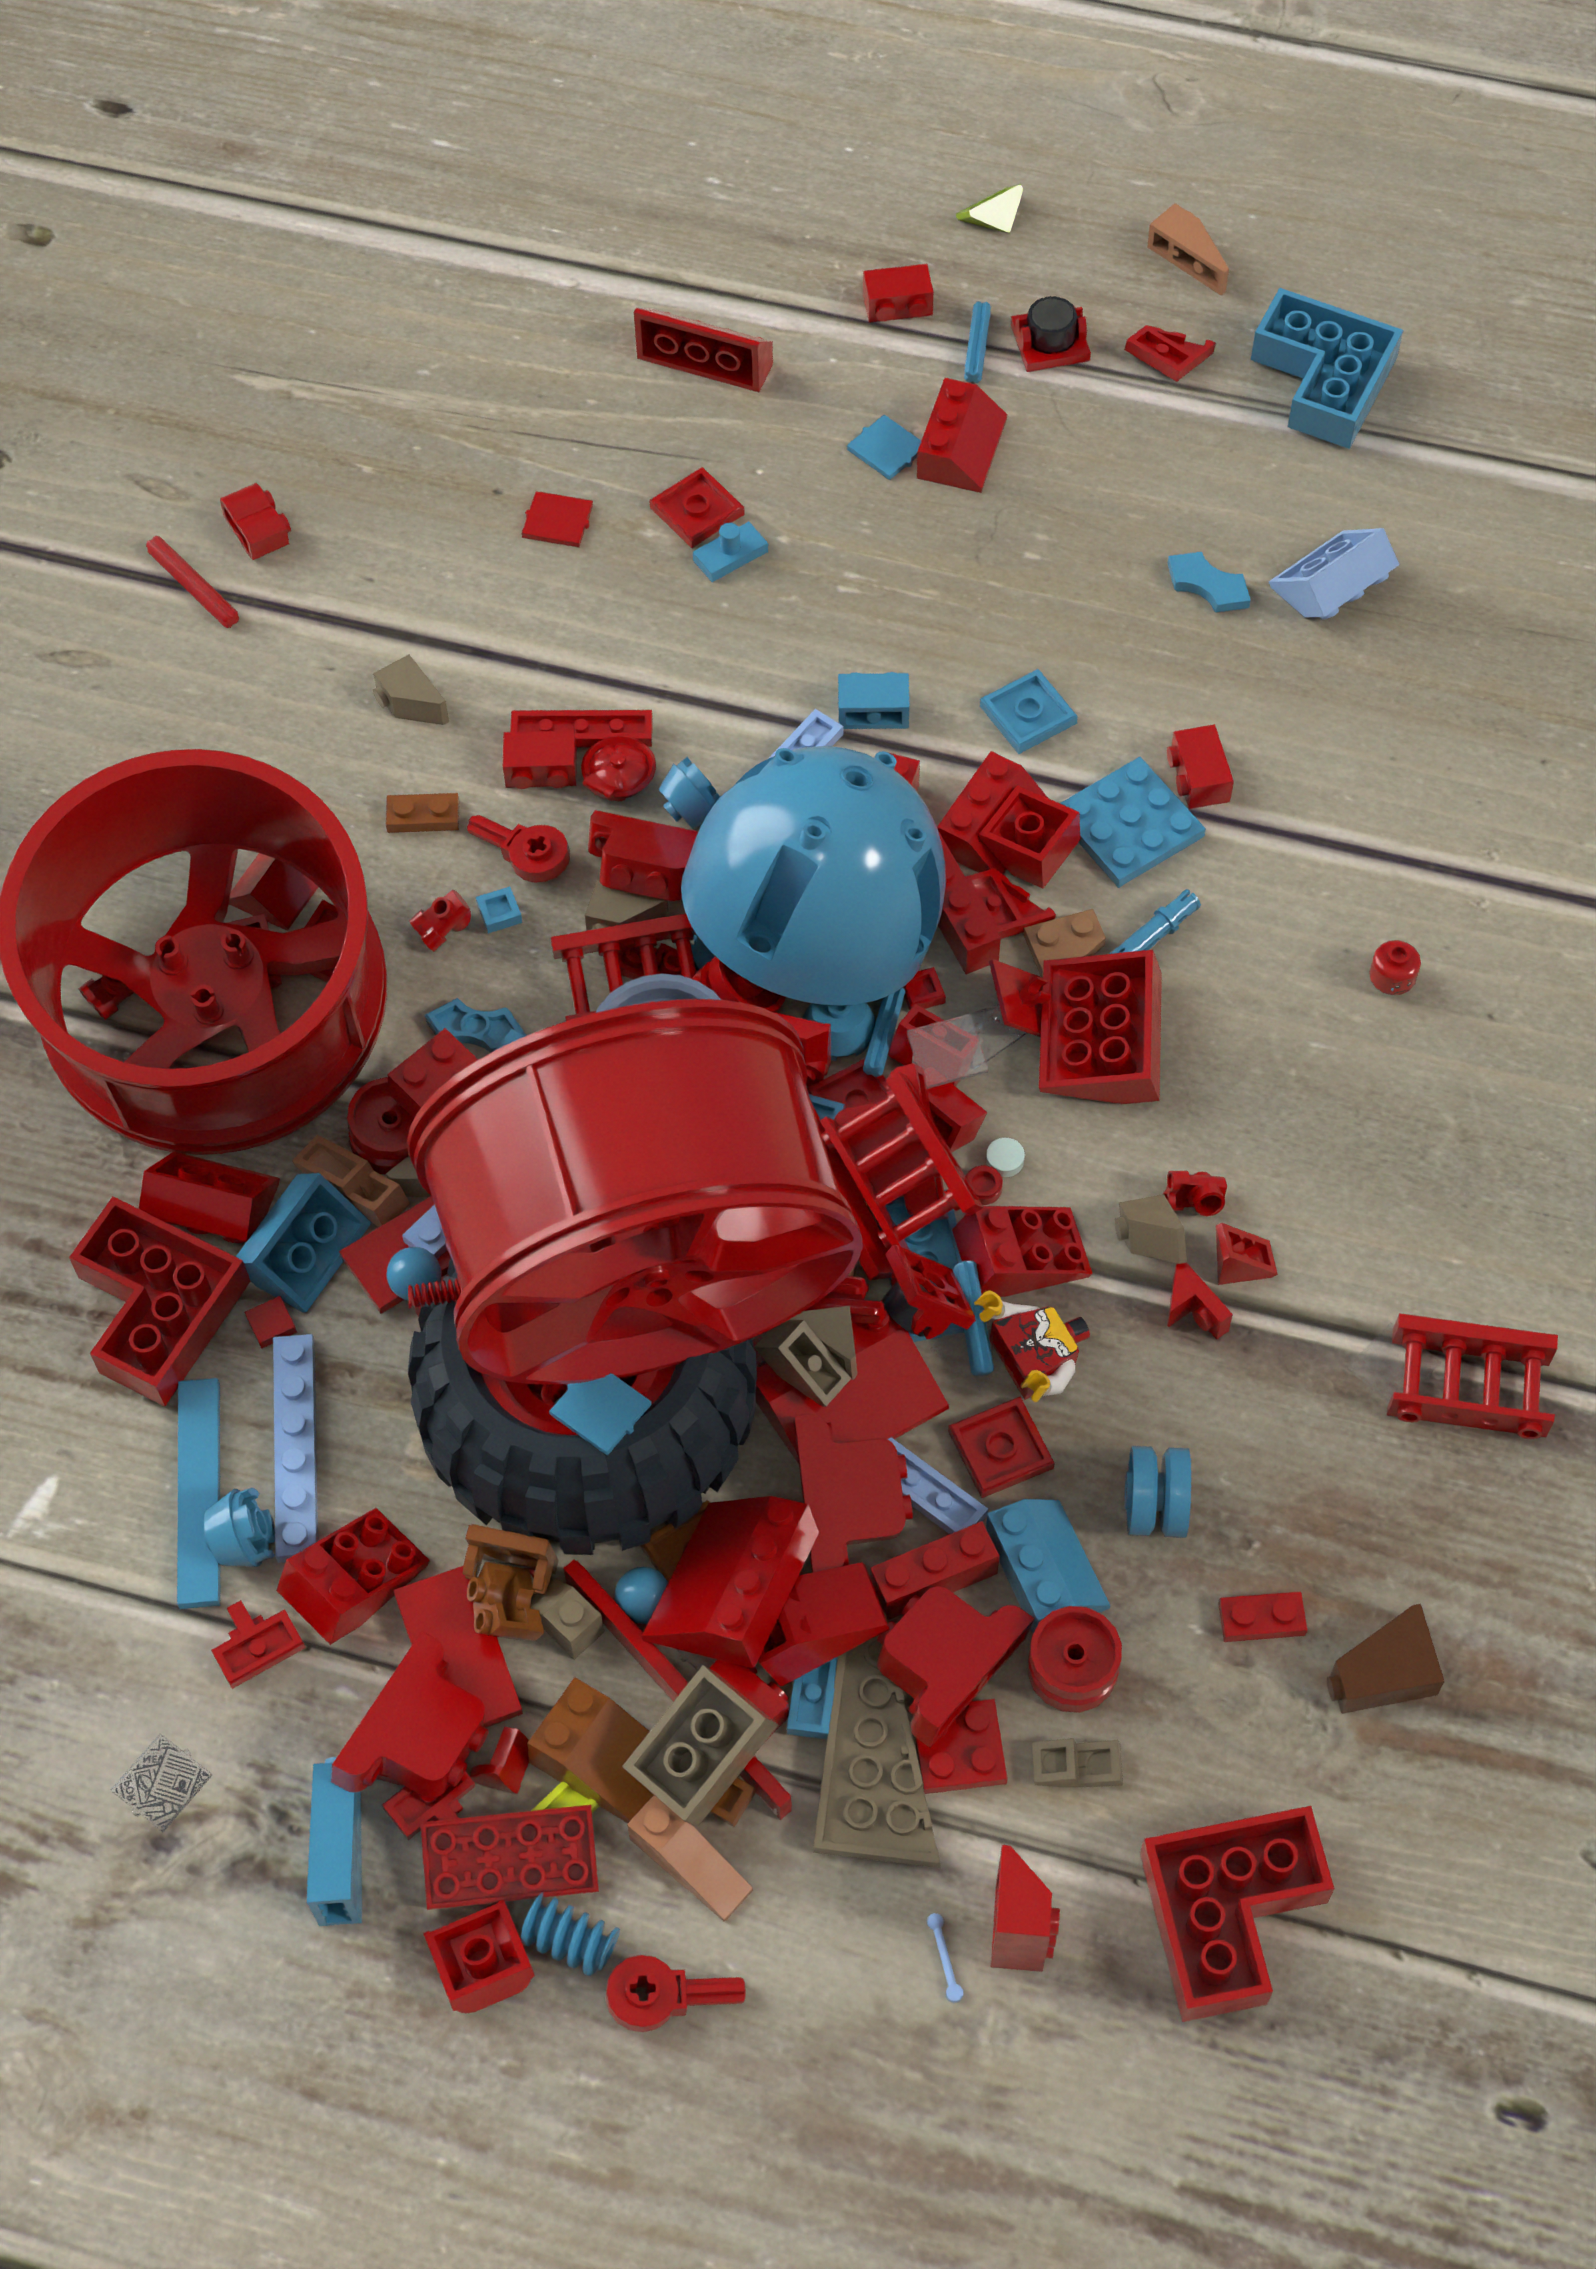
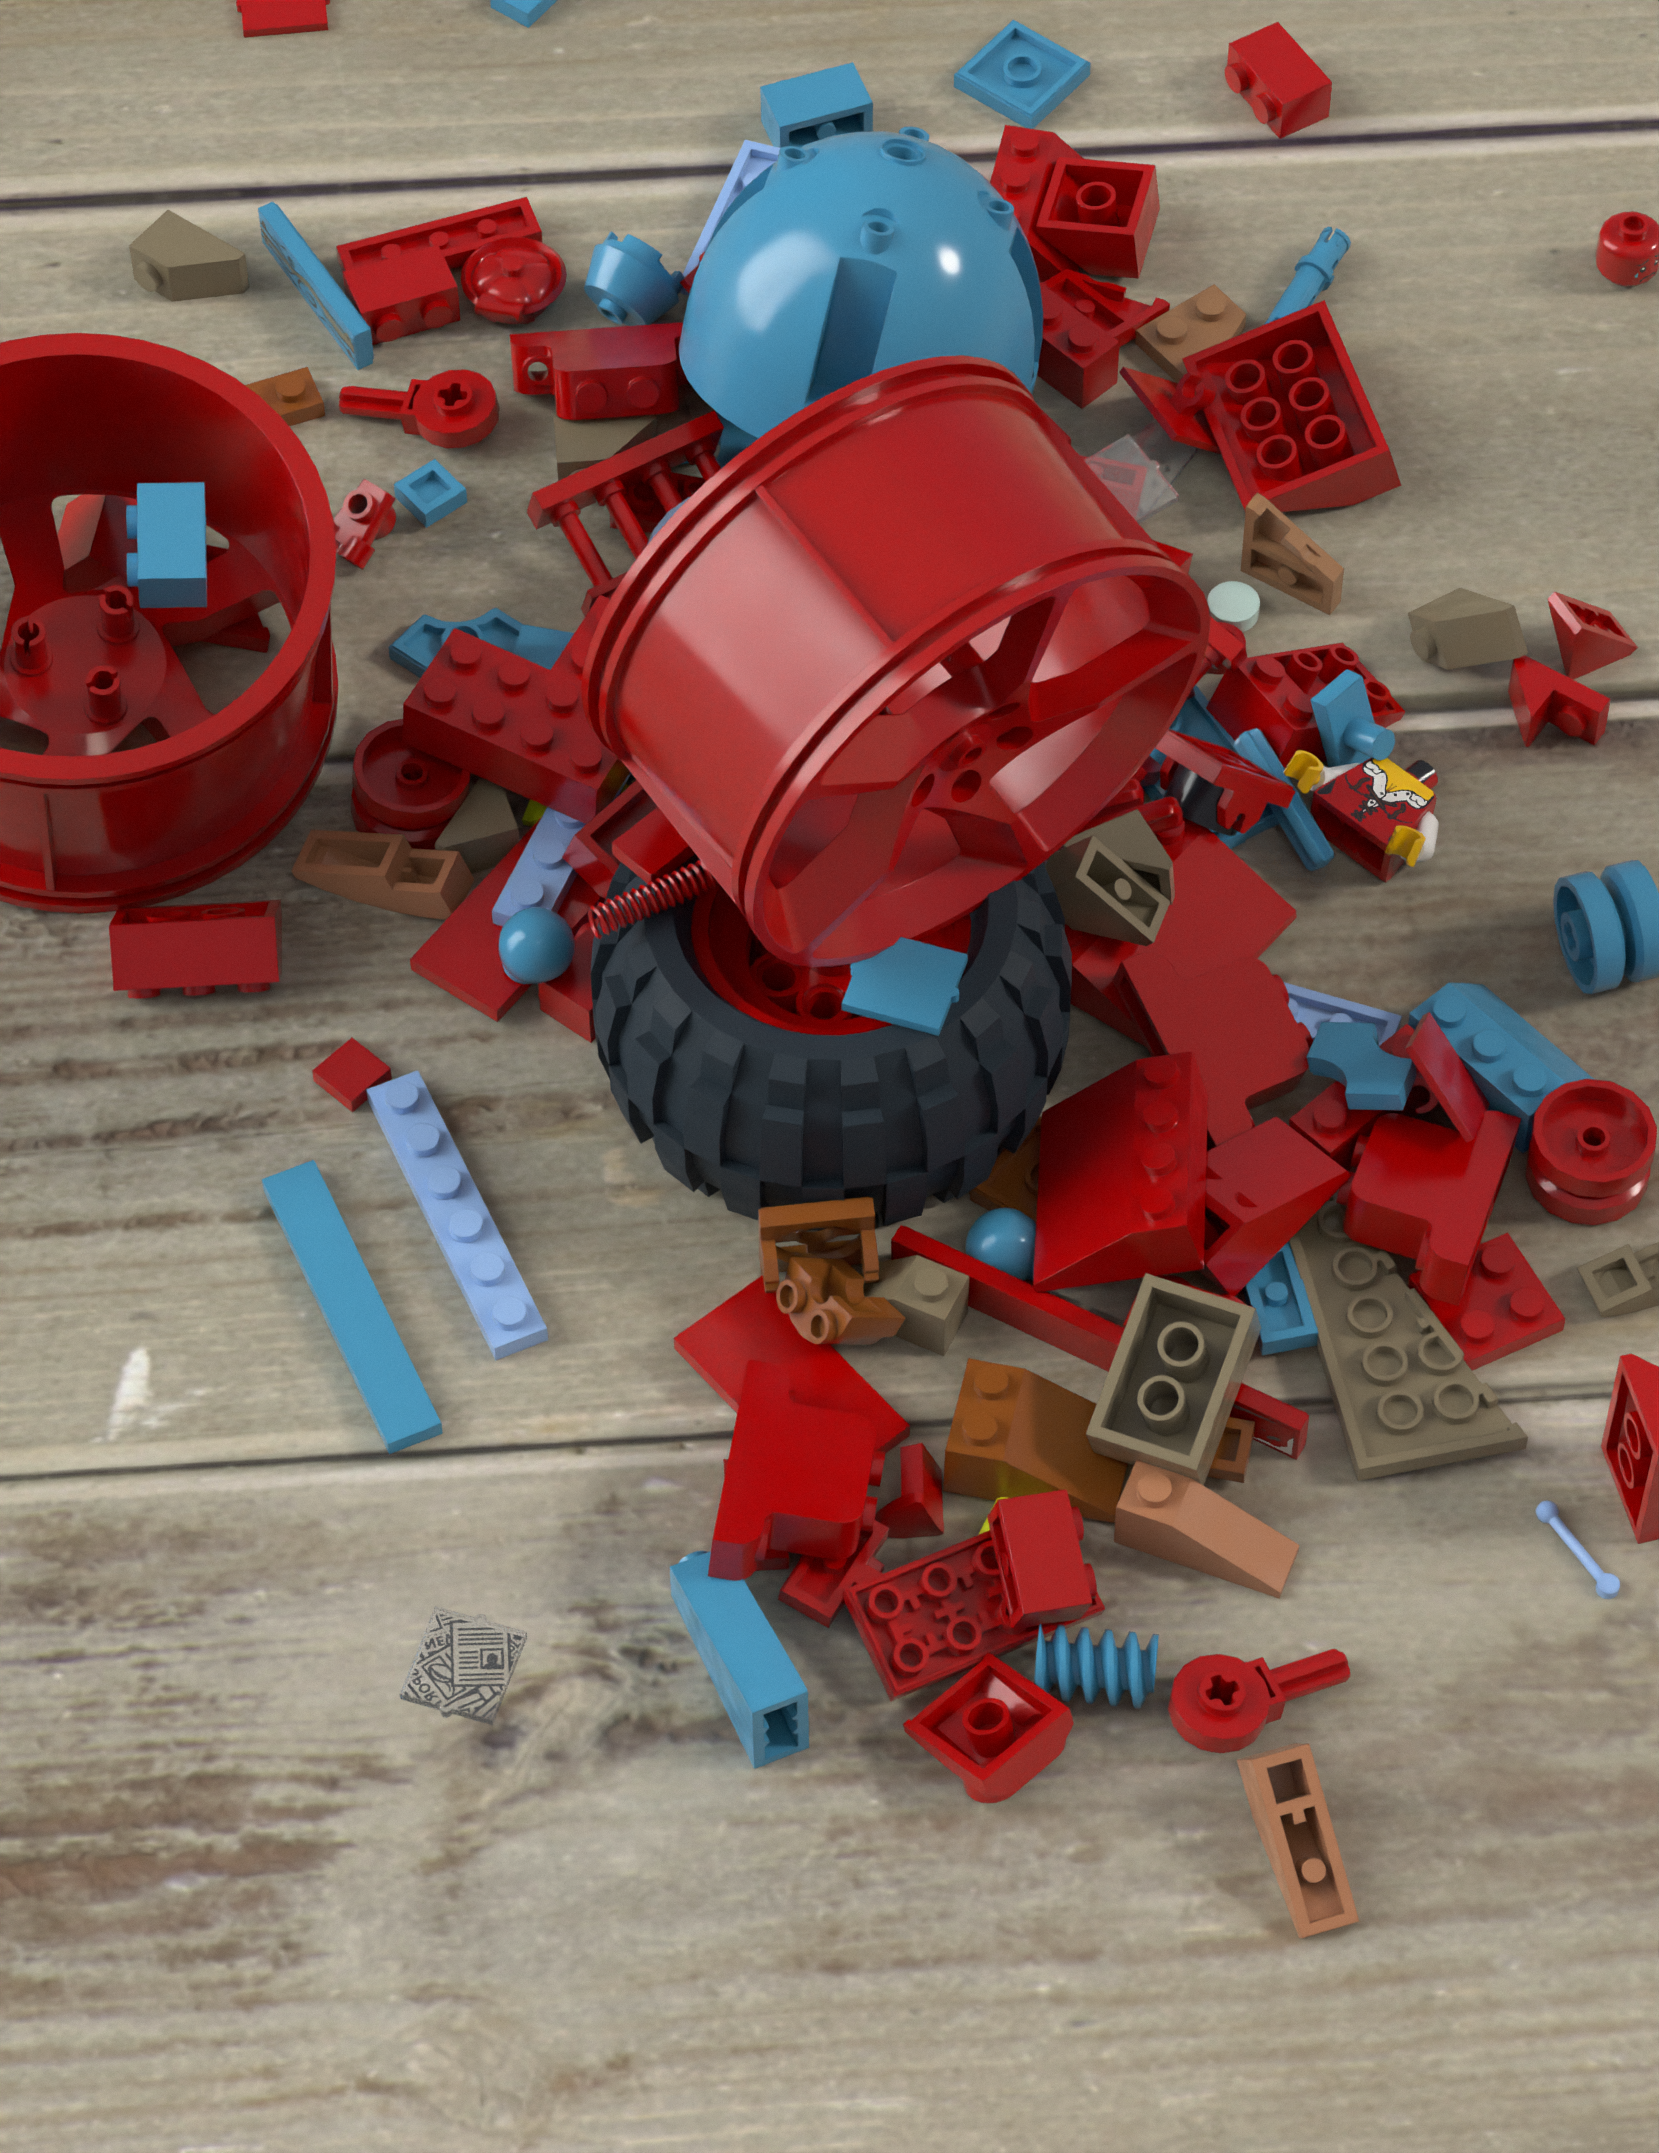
camera: 20 degrees left, 5 degrees down
red brick [69,1196,251,1407] -> none
dark azure cone [204,1488,275,1567] -> none
red hinge [211,1600,306,1689] -> none
dark azure slope [236,1173,372,1312] -> none
red slope [276,1508,430,1645] -> none
red tile [948,1396,1055,1498] -> none
dark azure plate [1060,757,1206,888] -> none
red plate [1163,1170,1227,1216] -> none
none -> dark azure brick [126,482,207,608]
none -> dark azure tile [258,202,374,370]
none -> red brick [987,1489,1097,1630]
none -> nougat slope [1237,1743,1359,1938]
none -> medium nougat wing [1240,493,1344,615]
none -> dark azure tile [1307,1022,1417,1111]
none -> dark azure tile [1310,669,1395,767]
none -> red piece [1405,1012,1490,1143]

